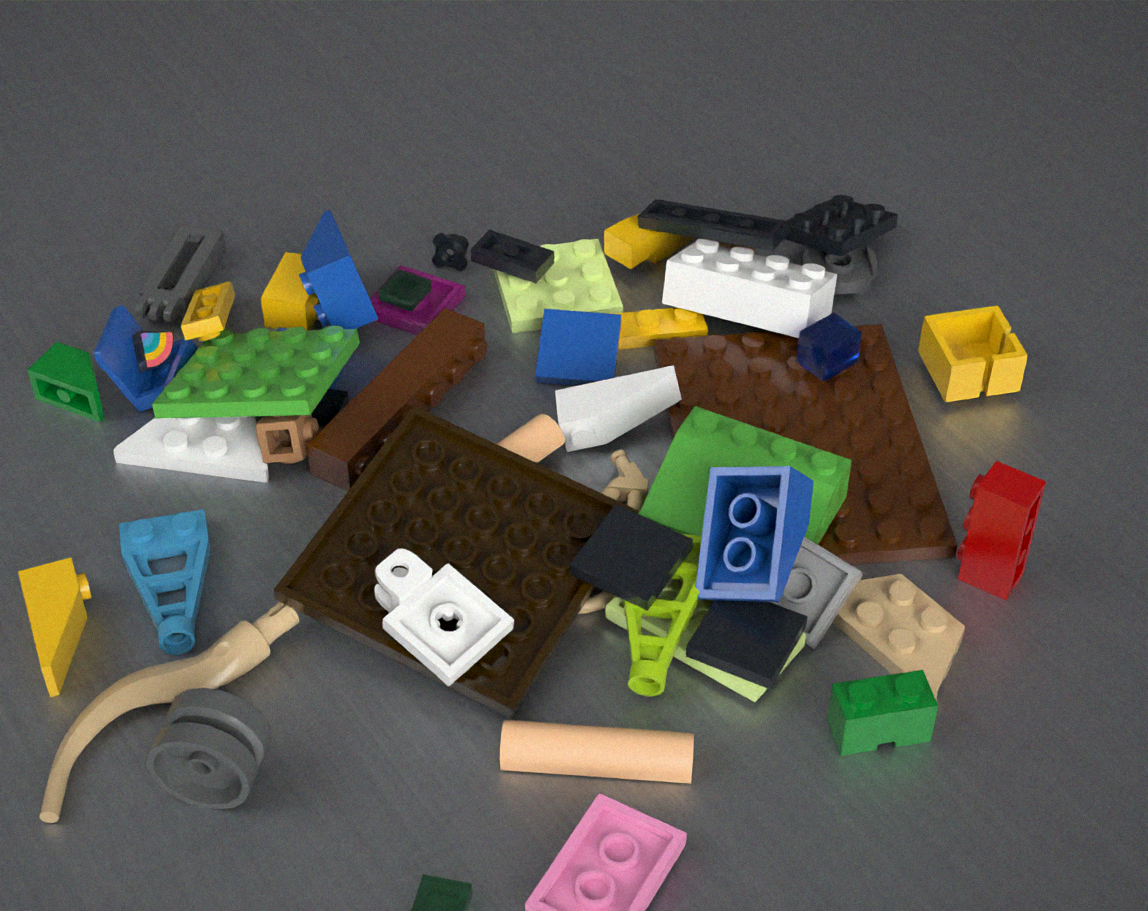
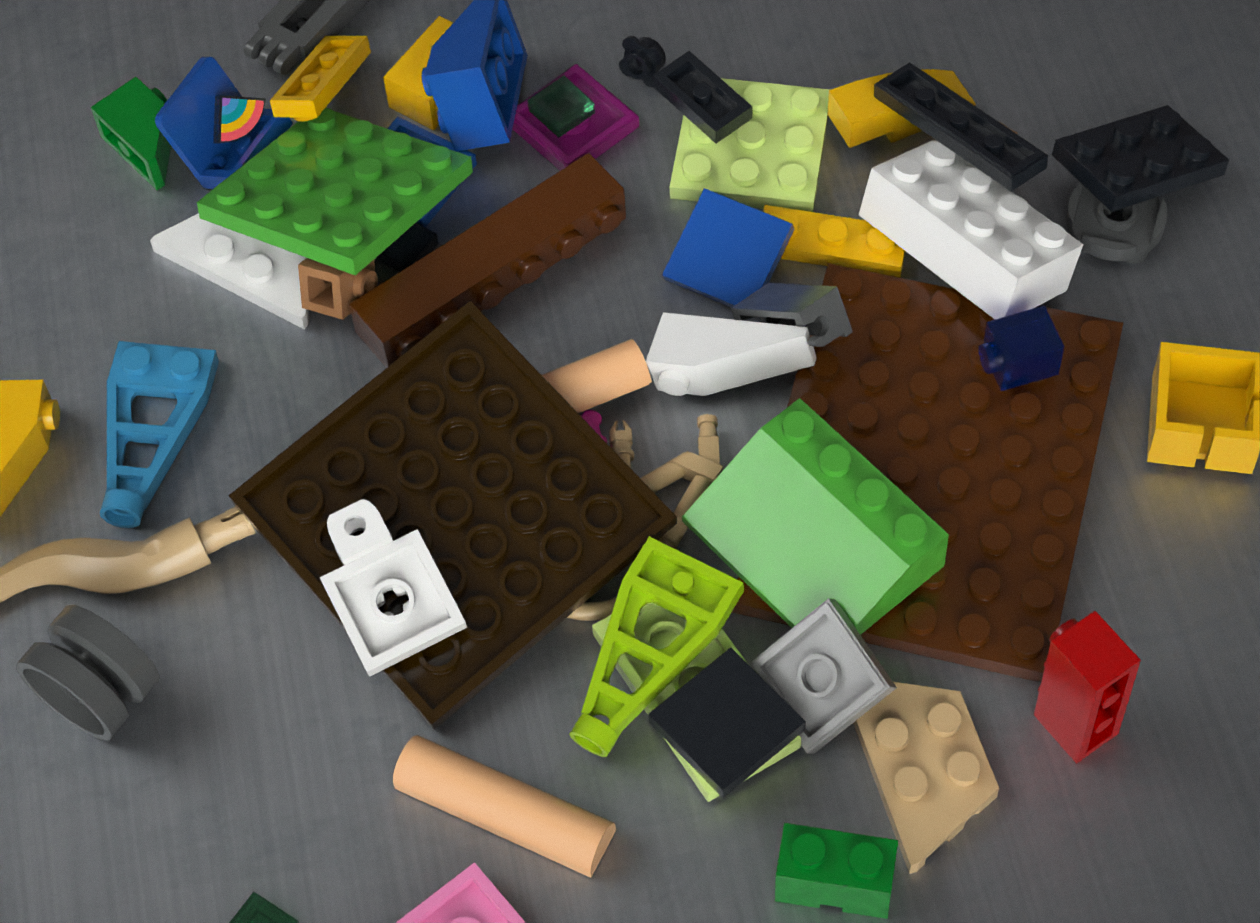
camera: 25 degrees right, 15 degrees up
black tile [570,504,693,611] -> none
blue slope [696,466,814,602] -> none
none -> dark grey hinge [731,283,853,347]

